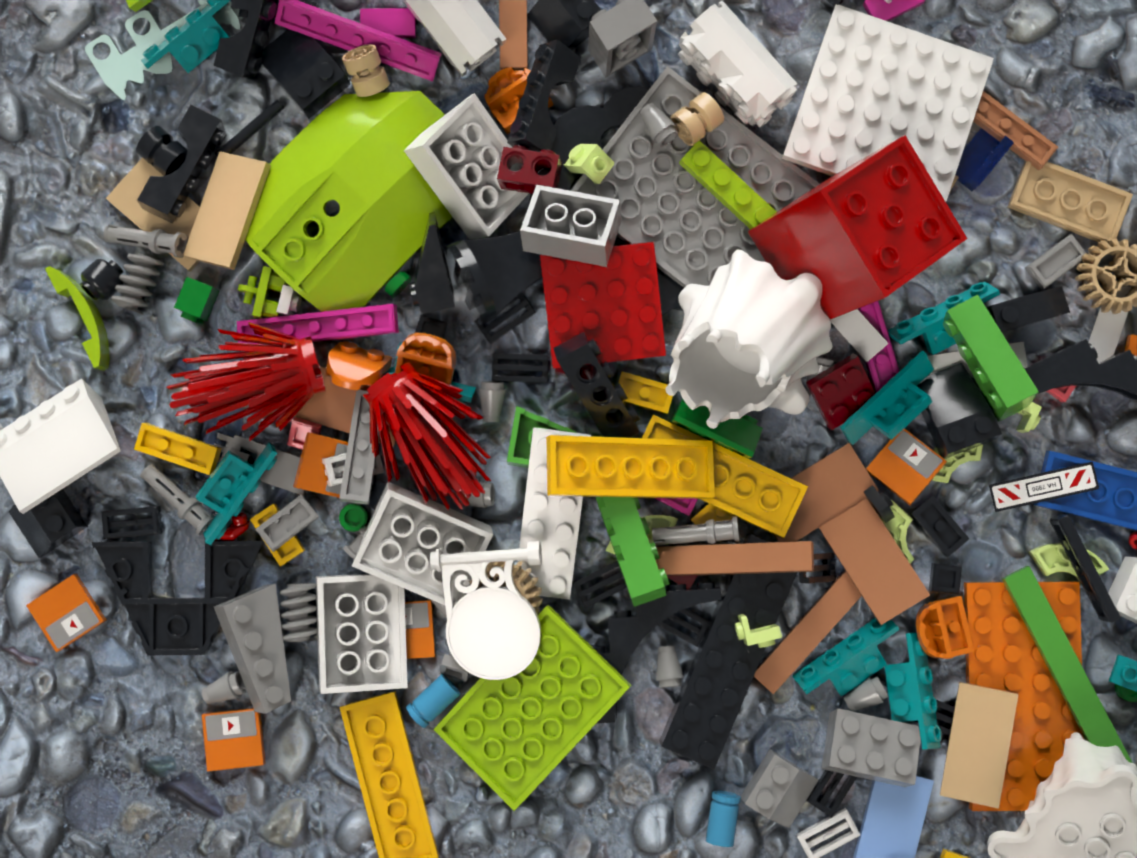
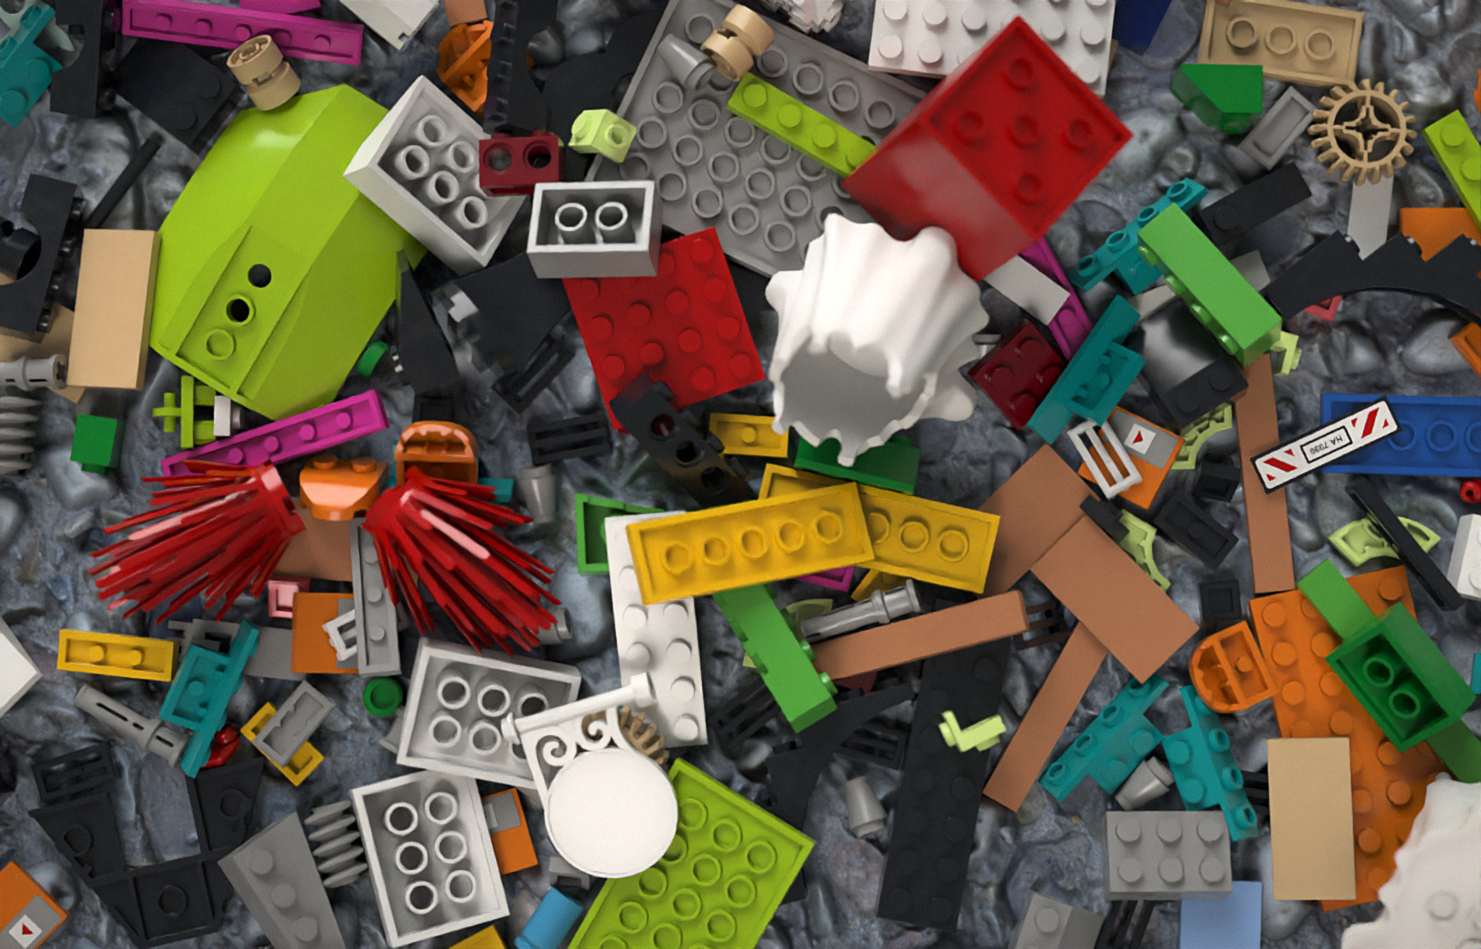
camera: 15 degrees left, 0 degrees up
none -> white tile [1067,420,1143,501]
none -> green slope [1169,64,1263,134]
none -> black tile [1191,453,1241,503]
none -> nougat tile [1230,353,1295,593]
none -> green slope [1324,602,1477,753]

